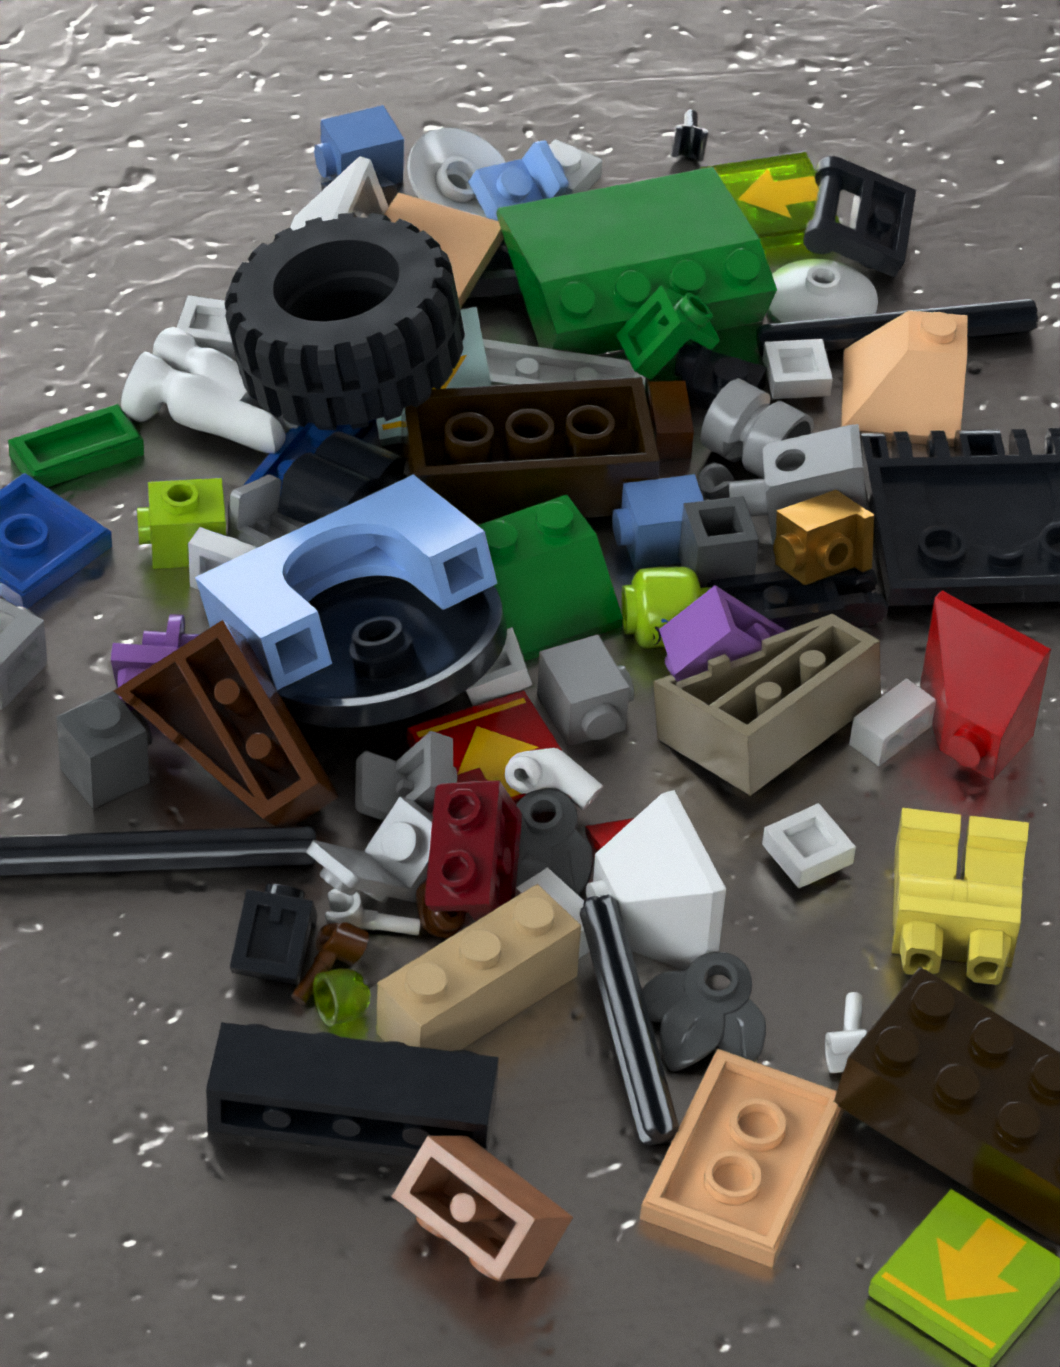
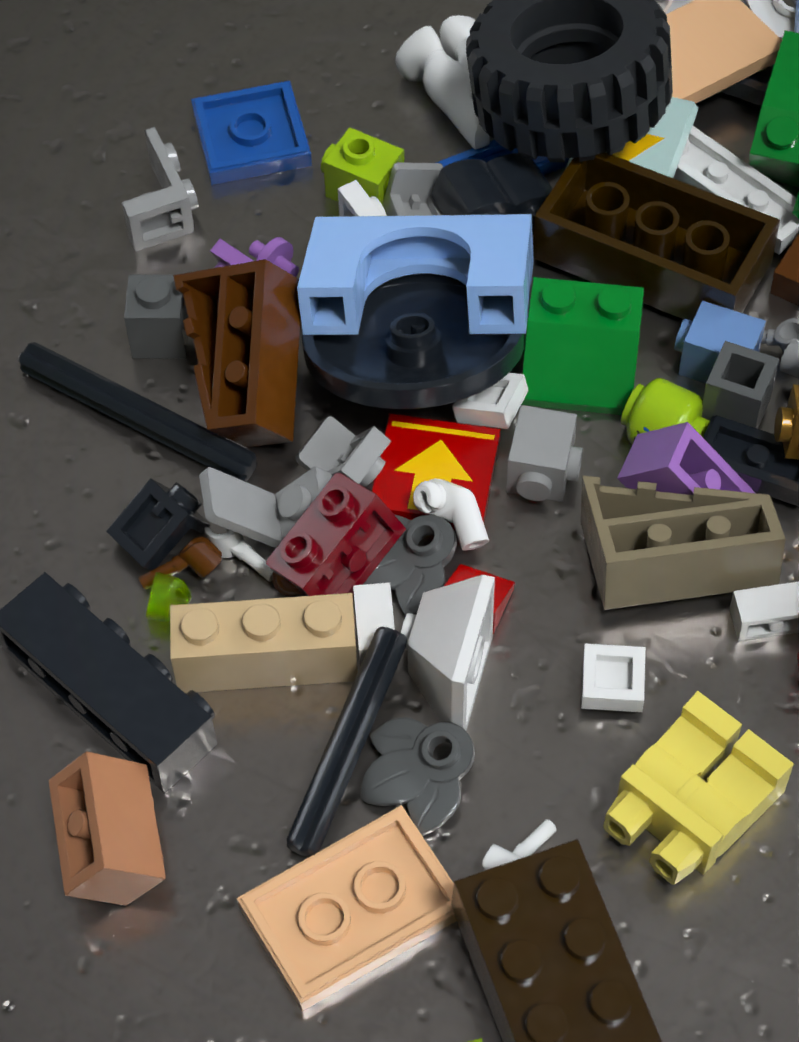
camera: 40 degrees right, 10 degrees up
green tile [8,404,144,488] -> none

